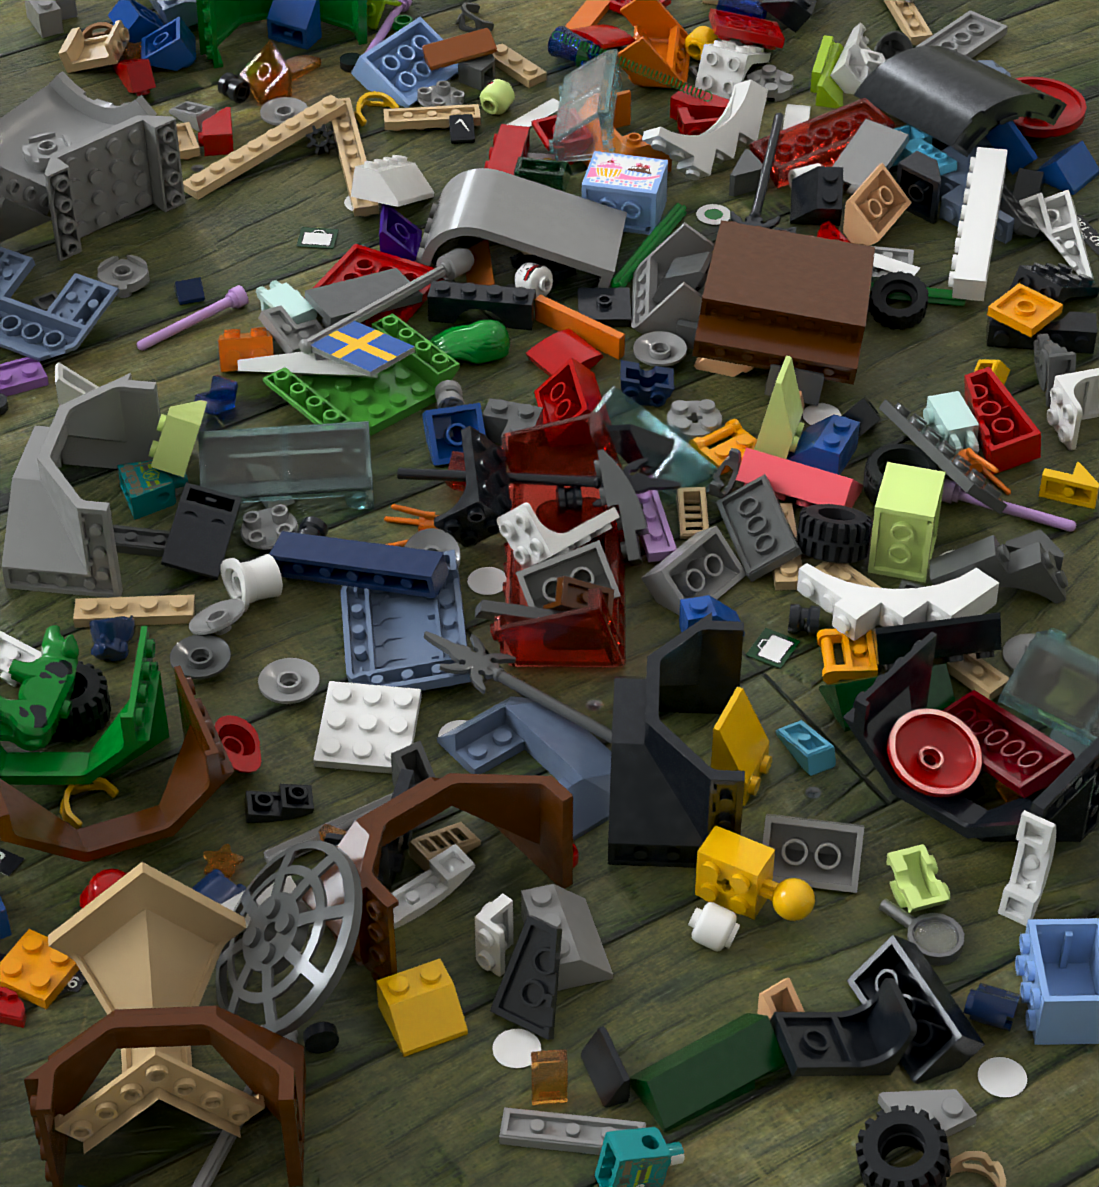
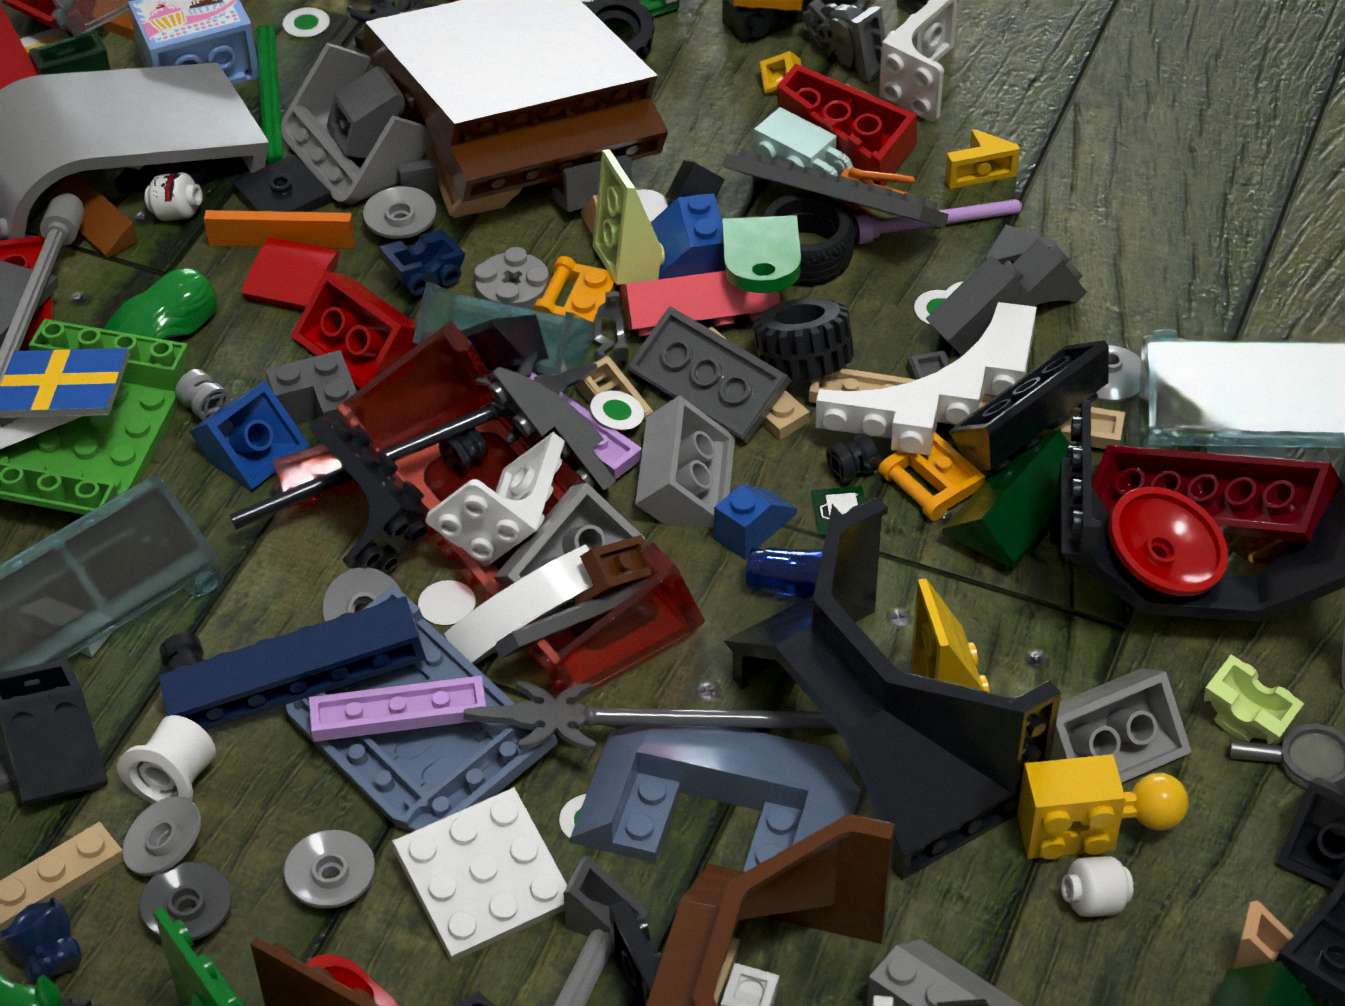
camera: 35 degrees left, 5 degrees up
light grey dish [240,504,298,550] -> none
orange plant [384,504,439,547] -> none
black arch [427,280,536,330] -> none
medium azure slope [775,720,836,776] -> none
yellowish green container [868,462,945,583] -> none
none -> lavender plate [309,675,486,742]
none -> white slope [444,544,594,665]
none -> white sticker [590,391,644,430]
none -> tile [722,215,801,293]

